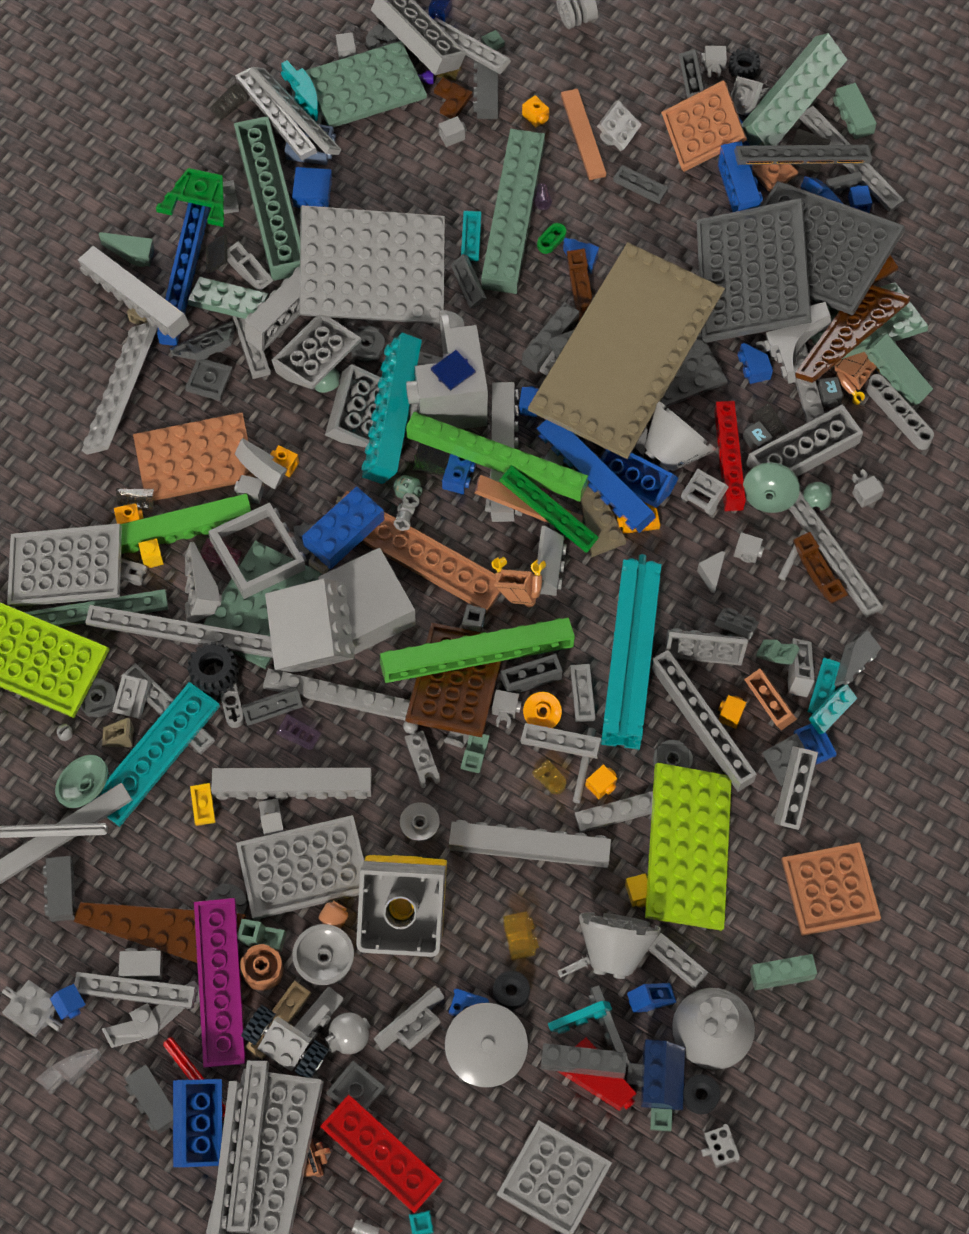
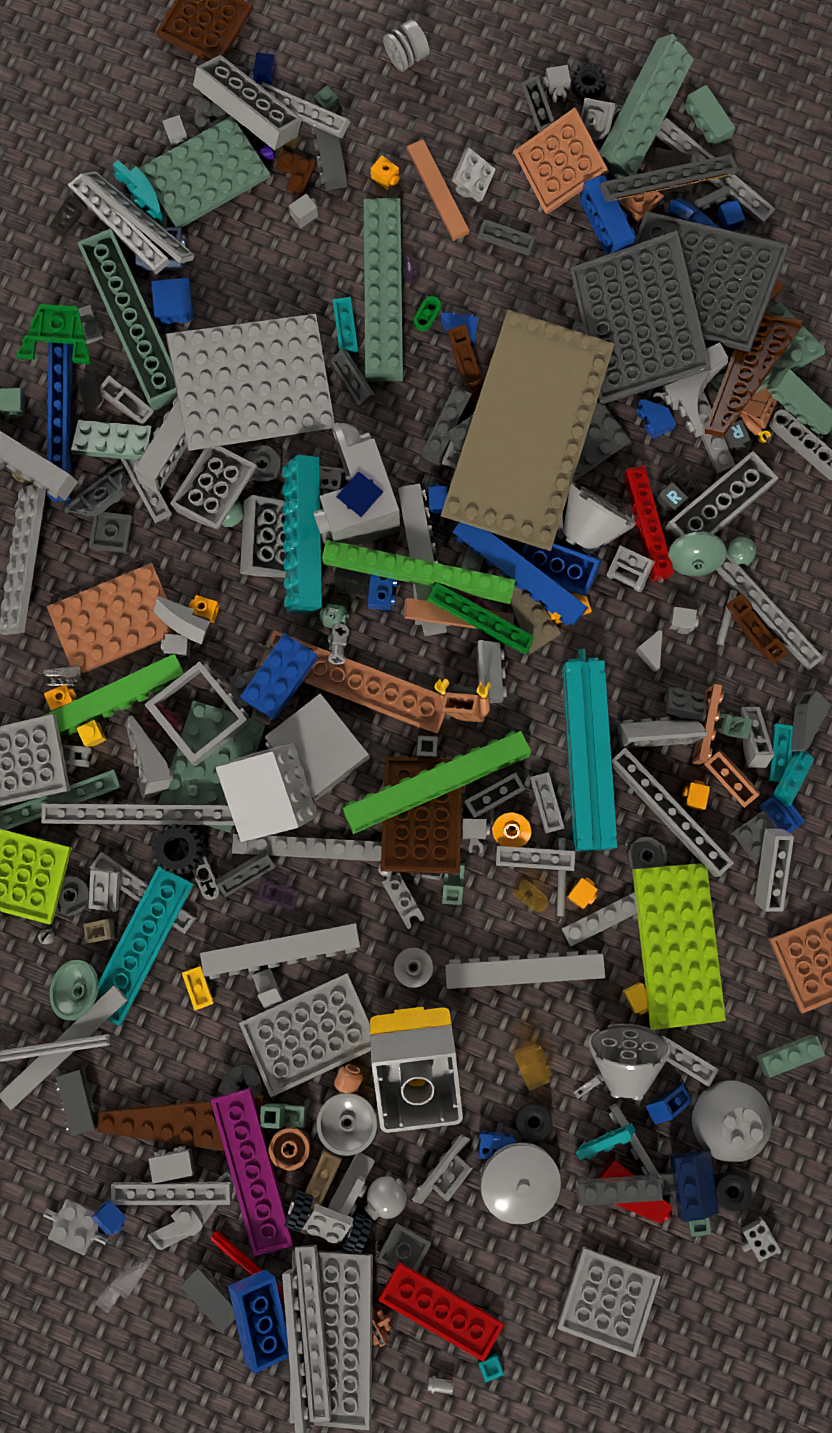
camera: 10 degrees left, 15 degrees up
light grey brick [852,469,884,508] -> none
none -> nougat plate [691,684,724,765]

